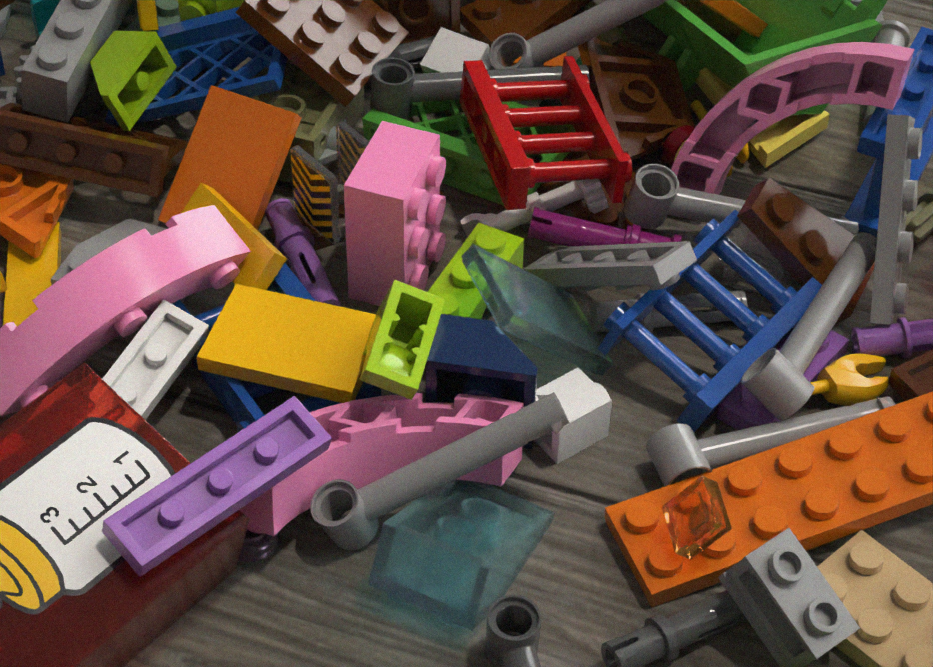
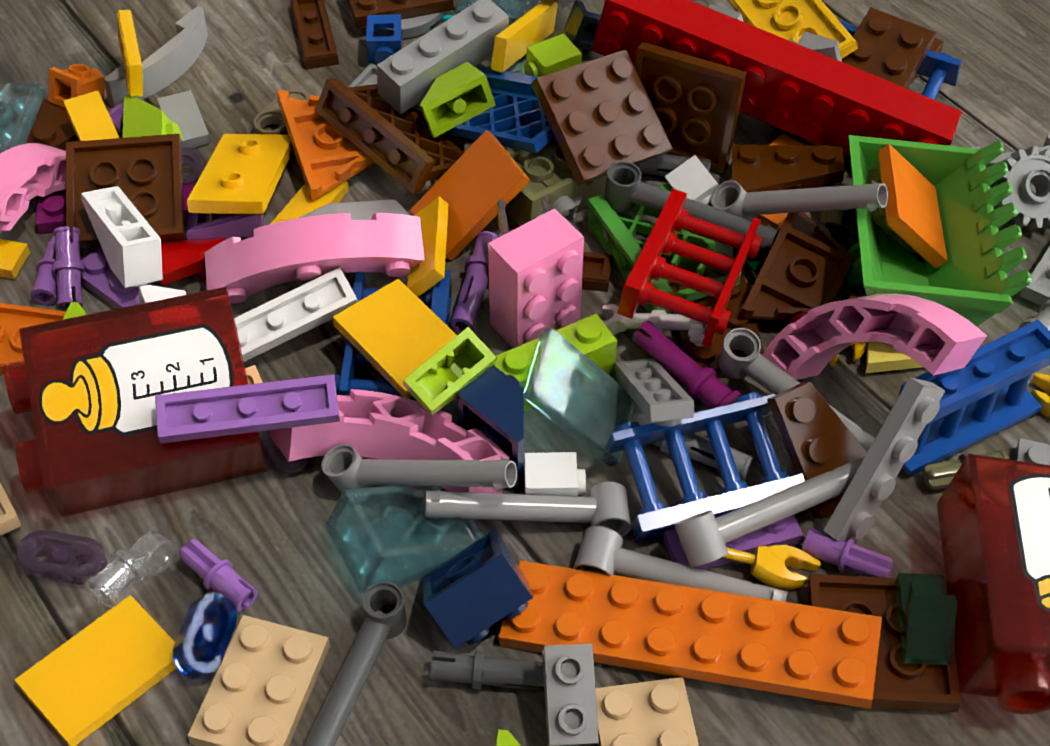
camera: 35 degrees right, 5 degrees up
clear orange plate [662,475,732,560] -> none
none -> dark blue slope [422,528,533,649]
none -> light grey piece [423,482,631,537]

